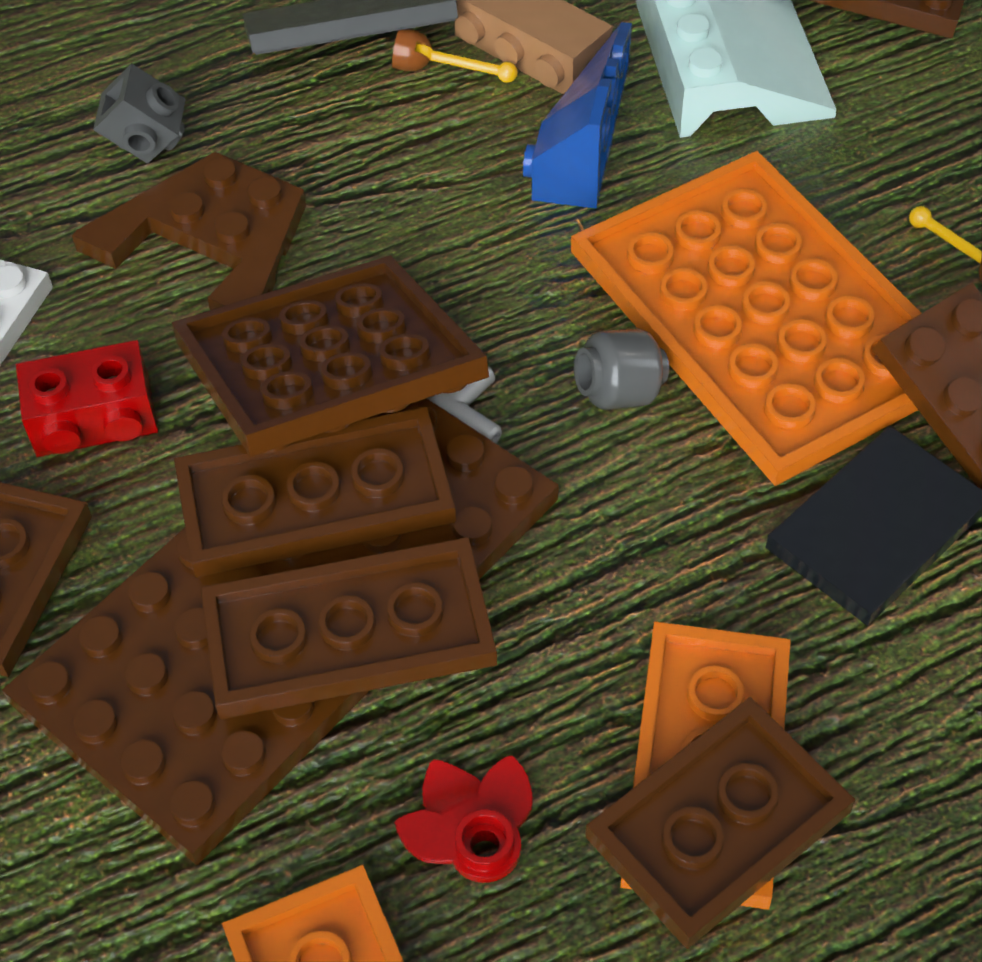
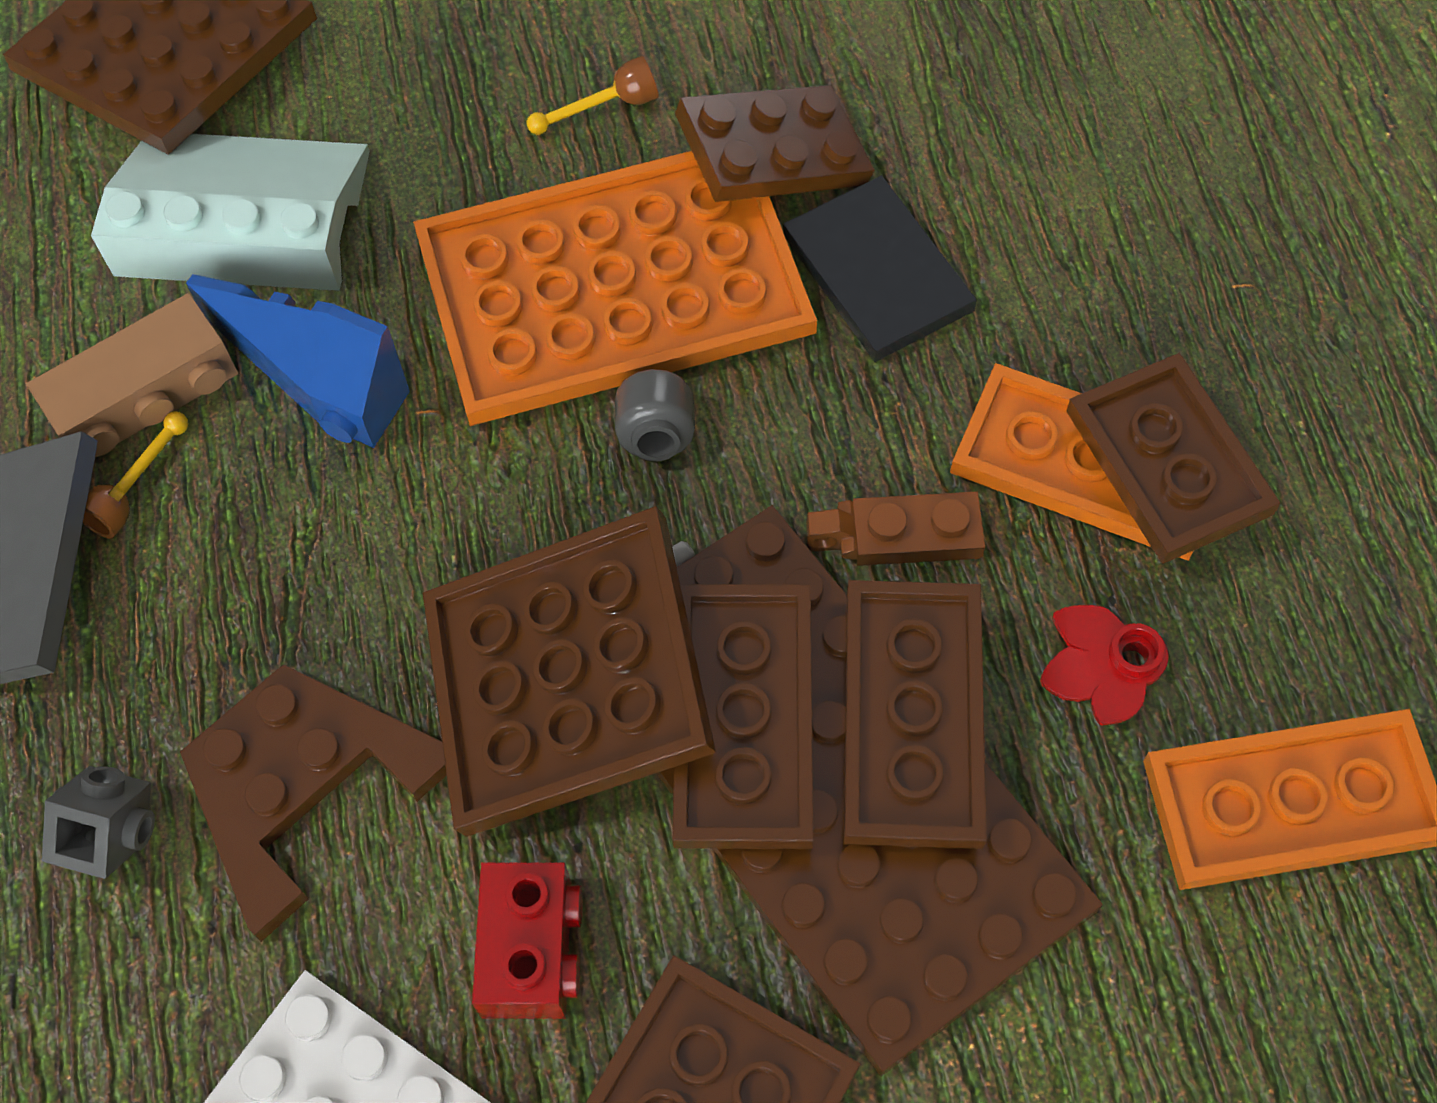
camera: 75 degrees left, 10 degrees up
none -> dark orange hinge [806,491,985,566]

